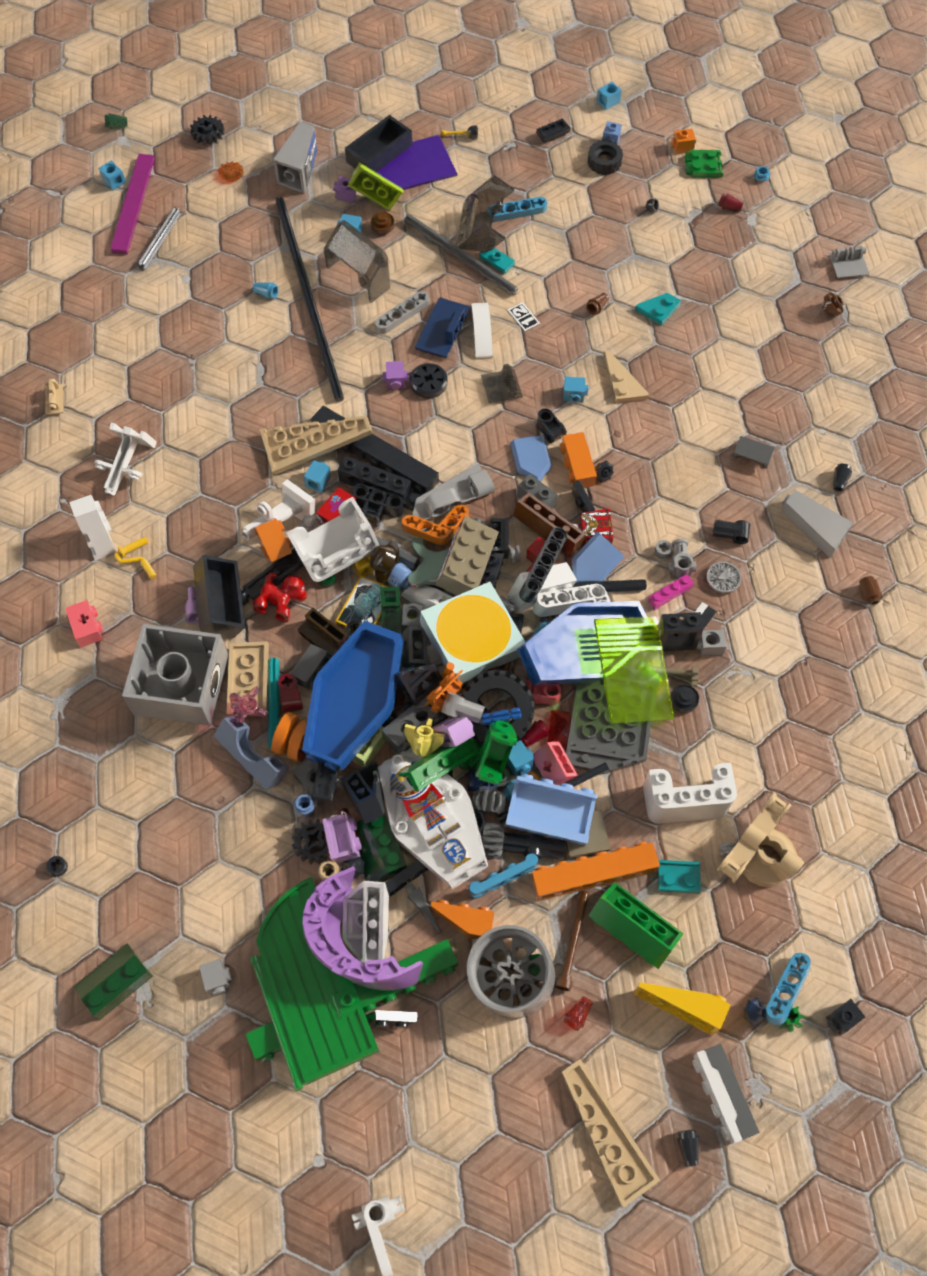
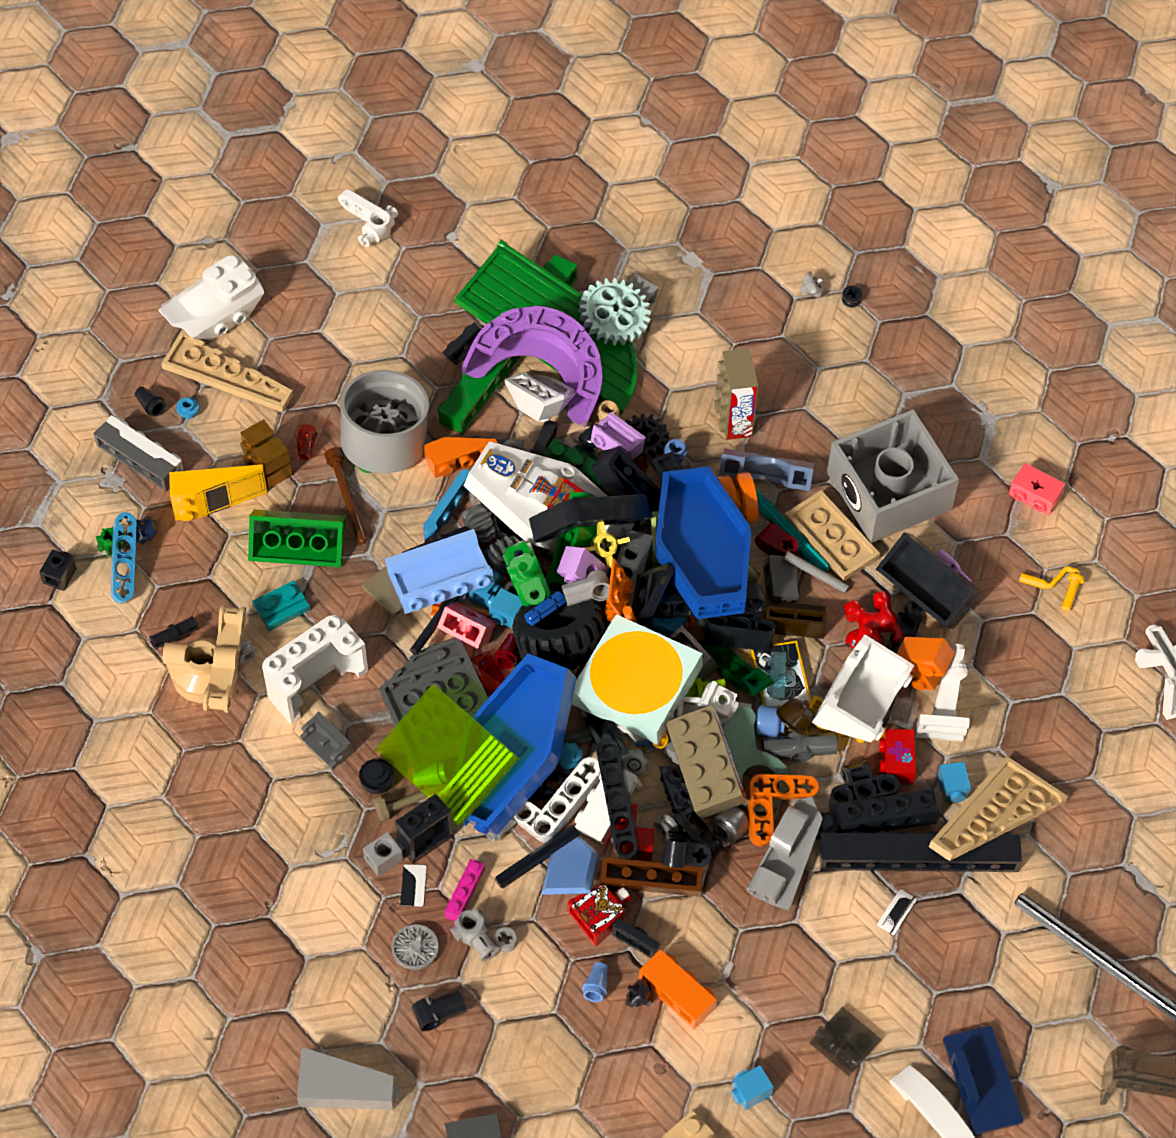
camera: 145 degrees right, 5 degrees down
white wedge [69,495,116,560] -> none
dark green slope [74,943,153,1020] -> none
clear pink brick [229,686,267,723] -> none
light grey beam [375,291,429,334] -> none
medium lavender brick [383,361,408,390] -> none
dark grey brick [402,603,422,632] -> none
black wheel [410,363,448,398] -> none
medium blue tile [510,435,552,482] -> none
dark grey brick [517,474,558,509] -> none
orange brick [531,842,660,901] -> none
black piece [536,408,567,444] -> none
reddish brown brick [859,576,883,605] -> none
none -> black pin [149,616,199,650]
none -> white slope [158,255,264,340]
none -> dark azure plate [176,397,199,419]
none -> pearl gold piece [240,419,292,489]
none -> dark grey hinge [300,711,353,770]
none -> black beam [528,494,653,543]
none -> light aqua gear [578,278,651,346]
none -> medium blue cone [582,962,608,1002]
none -> black piece [661,831,711,868]
none -> white brick [697,681,739,719]
none -> dark tan brick [714,348,758,440]
none -> light grey bar [783,551,849,593]
none -> light grey piece [800,272,823,297]
none -> sticker [877,889,917,935]

